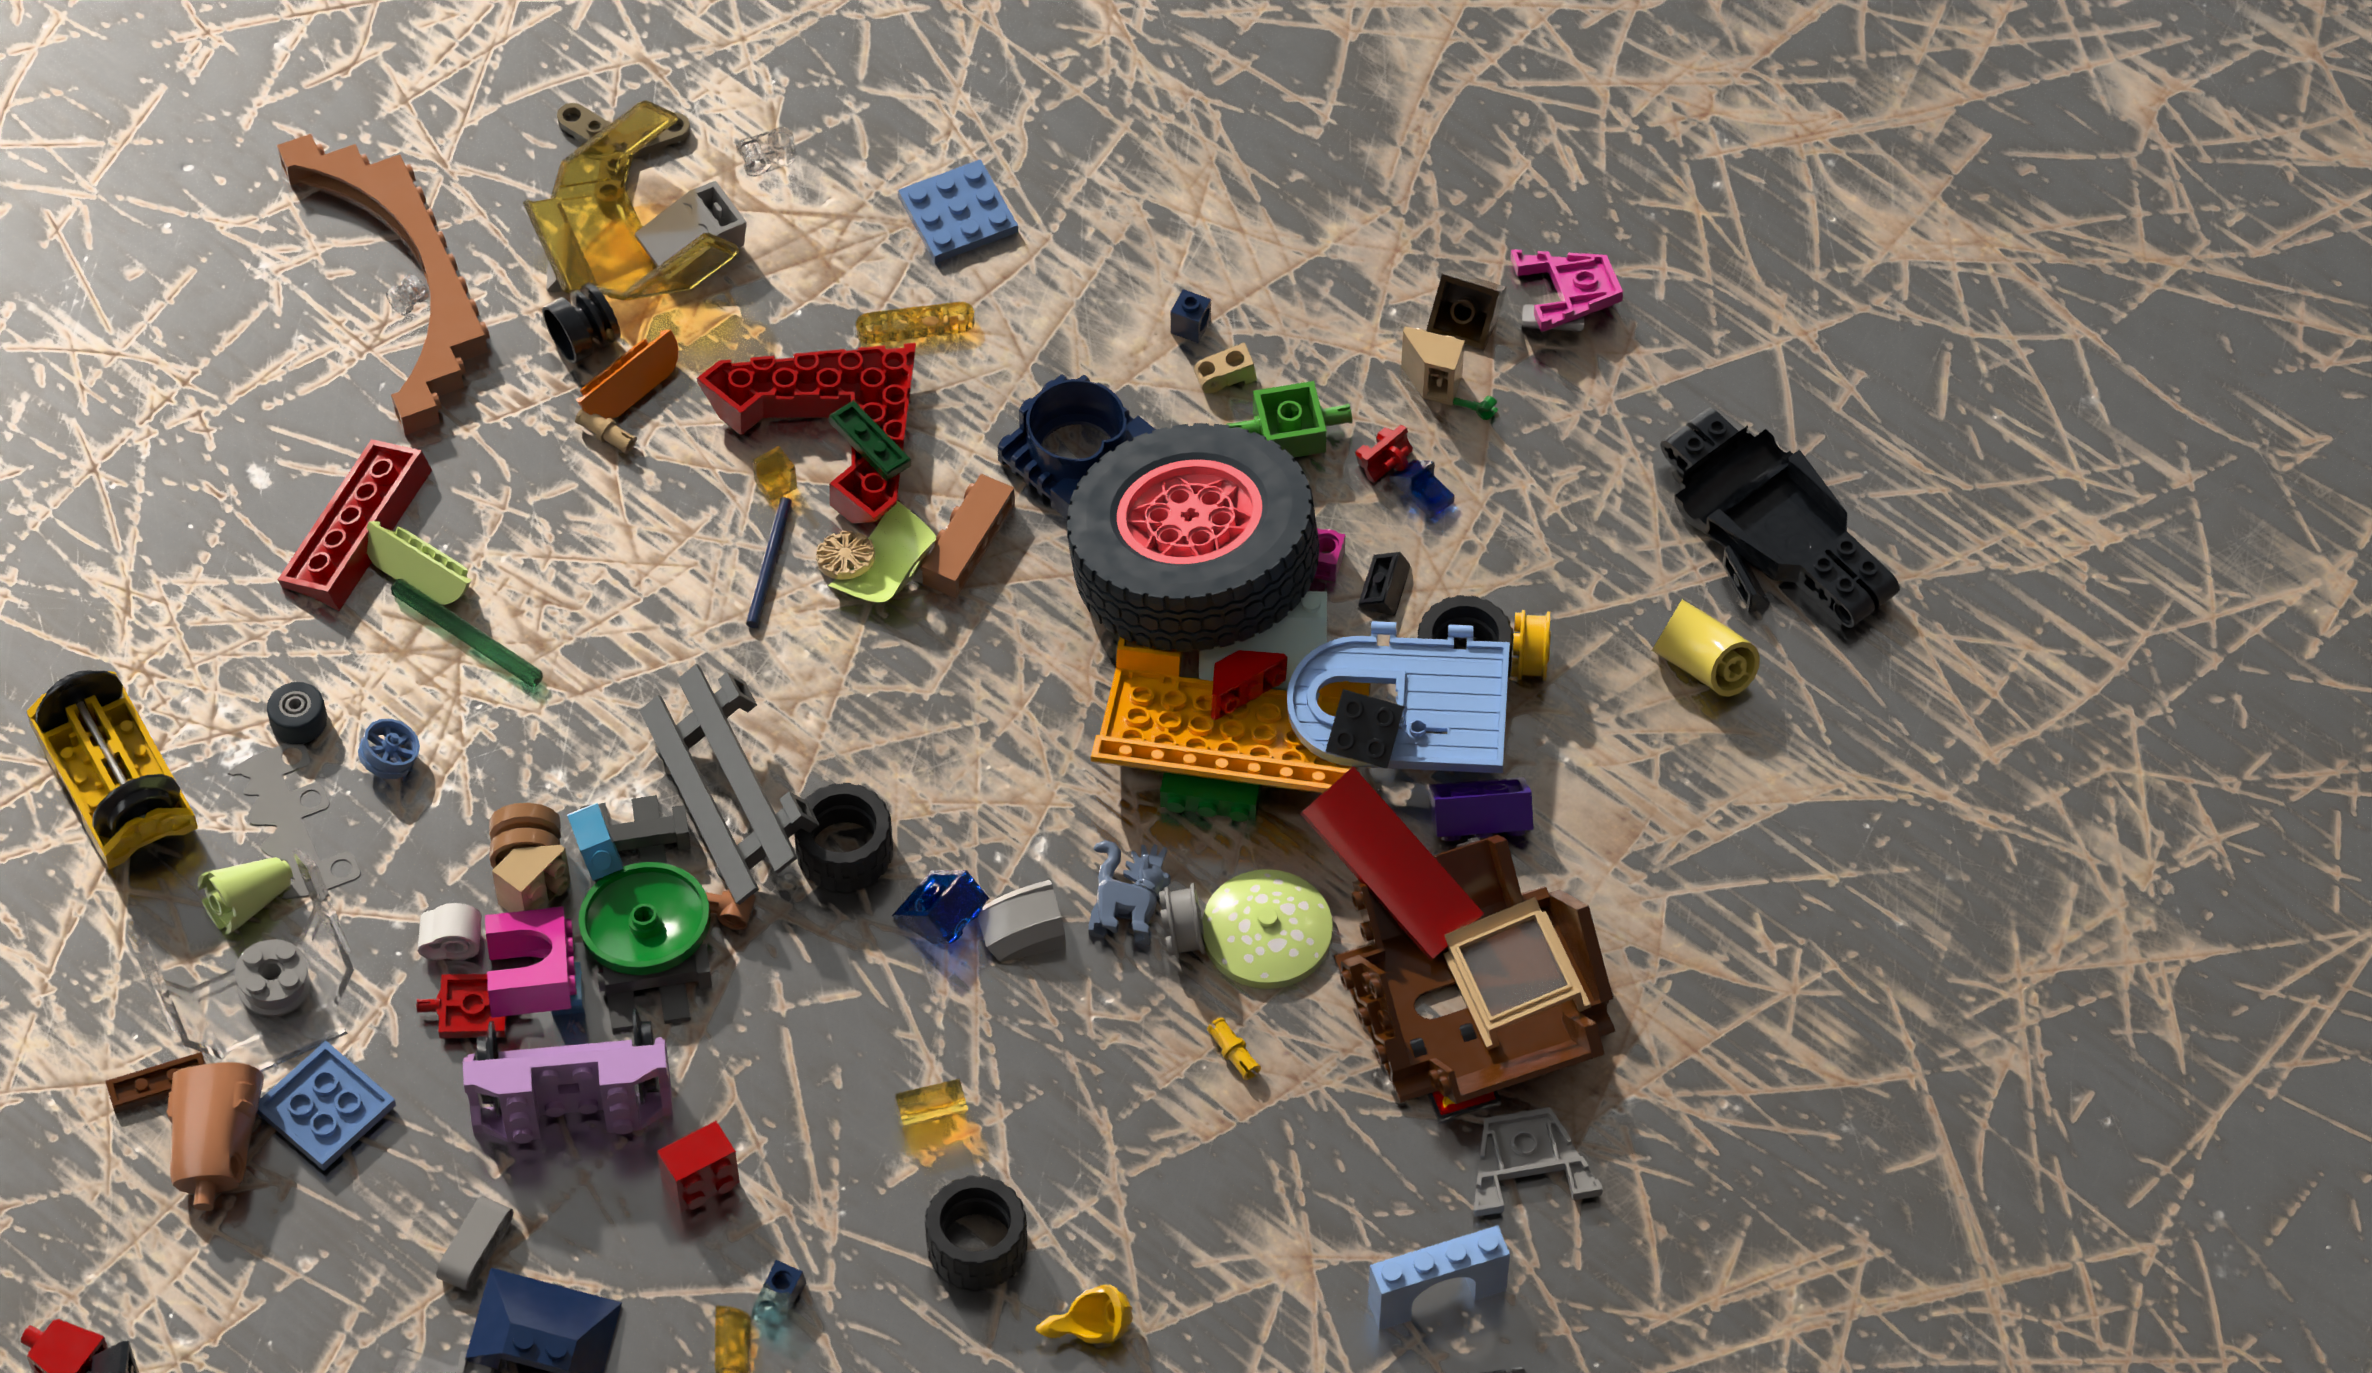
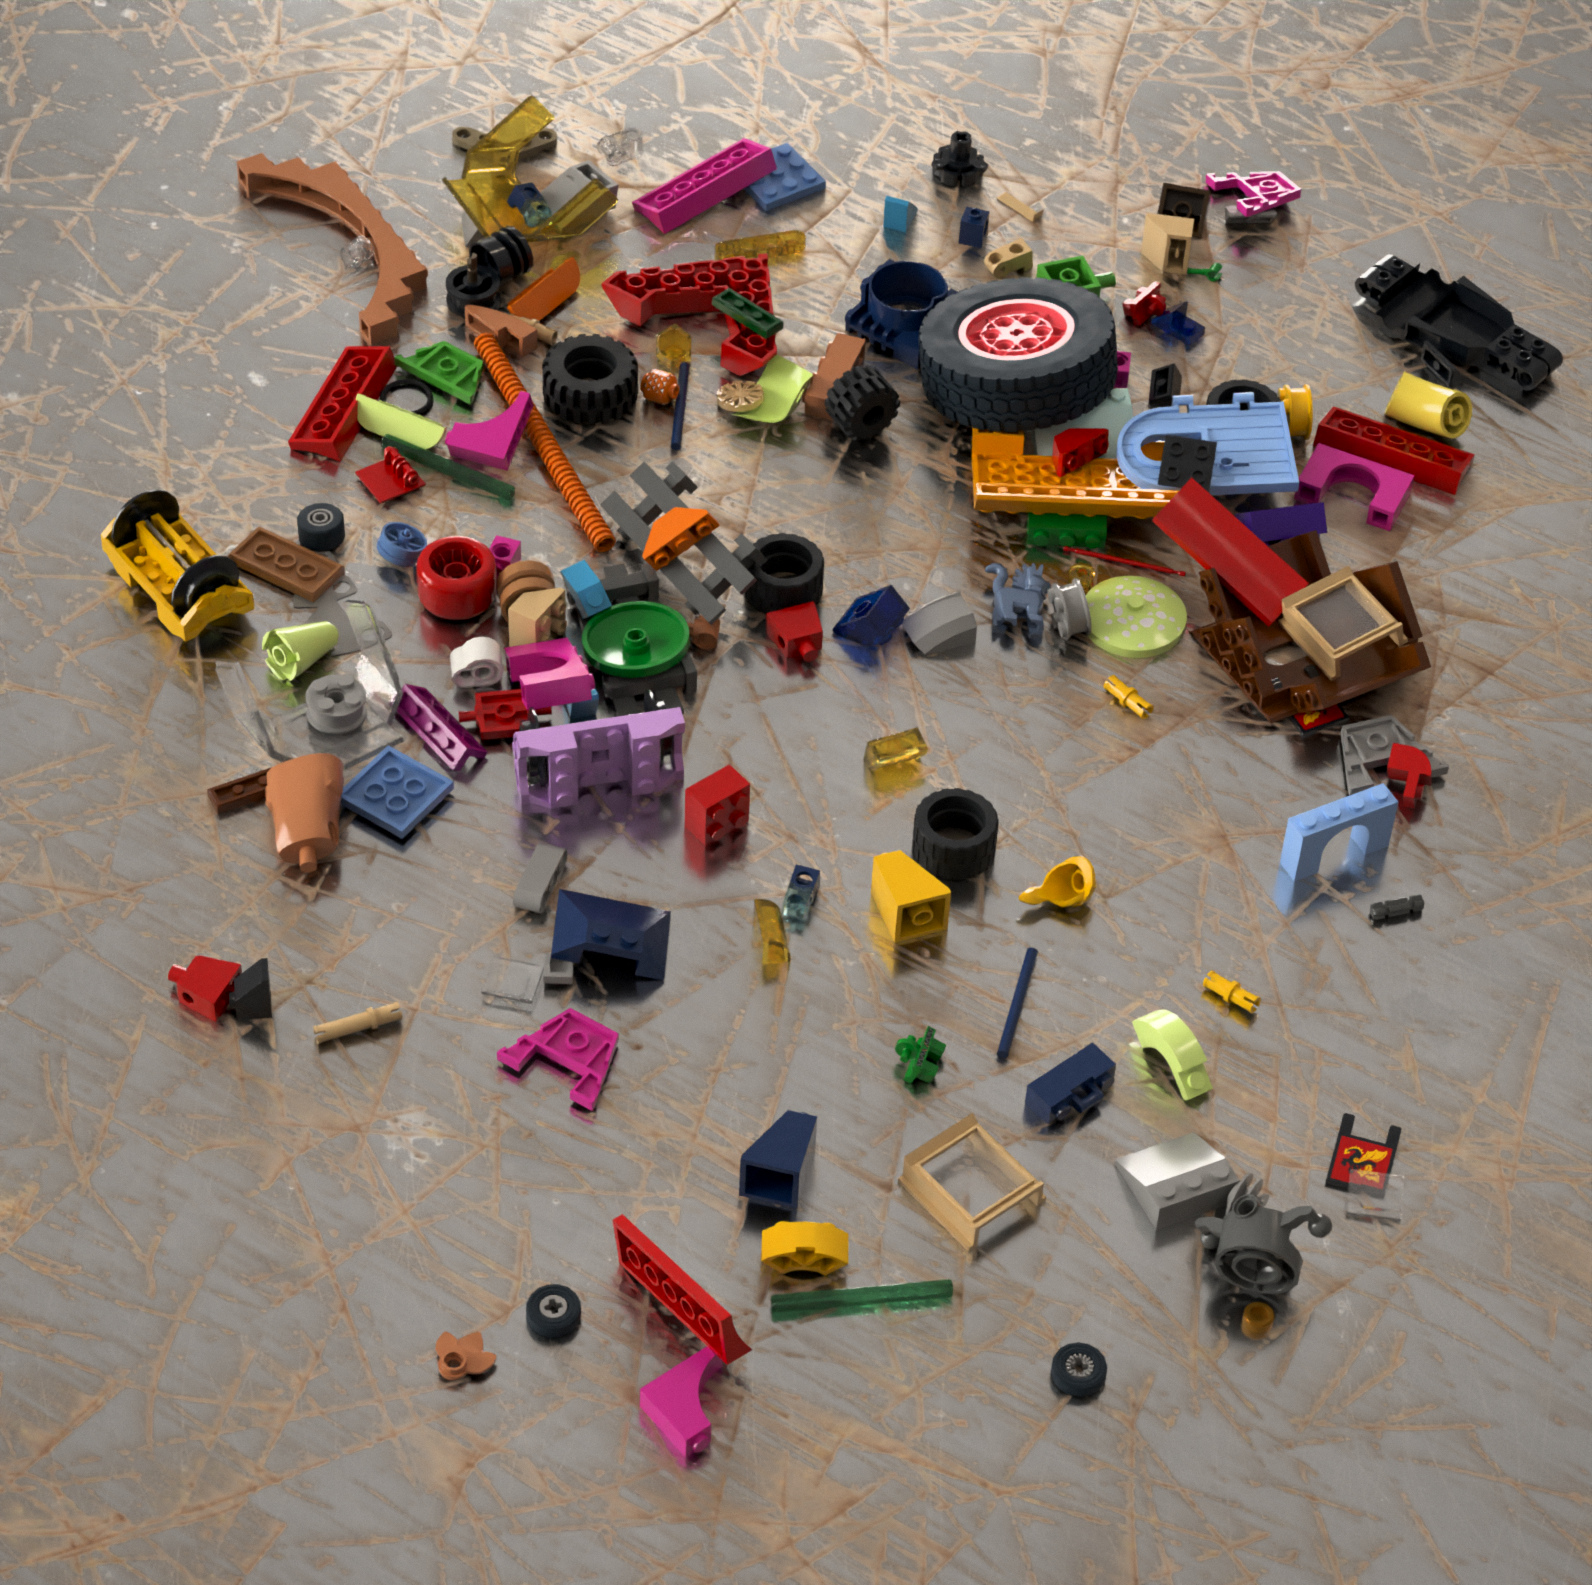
camera: 10 degrees left, 10 degrees down
none -> medium nougat tile [227,526,345,603]
none -> red hinge [355,446,426,504]
none -> black tyre [380,379,433,415]
none -> magenta fence [391,684,488,771]
none -> bright green wing [395,341,484,405]
none -> red wheel [416,536,497,620]
none -> dark pink arch [445,391,534,471]
none -> black wheel [446,253,500,319]
none -> nougat slope [465,304,537,357]
none -> orange piece [474,333,616,552]
none -> dark pink brick [489,535,521,578]
none -> leg [506,182,552,228]
none -> black tyre [542,334,638,425]
none -> dark pink arch [632,138,777,234]
none -> orange head [640,369,680,405]
none -> orange slope [642,507,720,571]
none -> red torso [766,601,823,662]
none -> black wheel [825,365,900,441]
none -> yellow slope [871,850,951,943]
none -> dark azure slope [883,195,918,232]
none -> black piece [931,131,988,187]
none -> tan piece [996,192,1044,222]
none -> red piece [1063,546,1186,577]
none -> clear yellow wheel [1068,563,1095,595]
none -> dark pink arch [1294,443,1414,531]
none -> red arch [1313,406,1475,495]
none -> red brick [1387,743,1432,809]

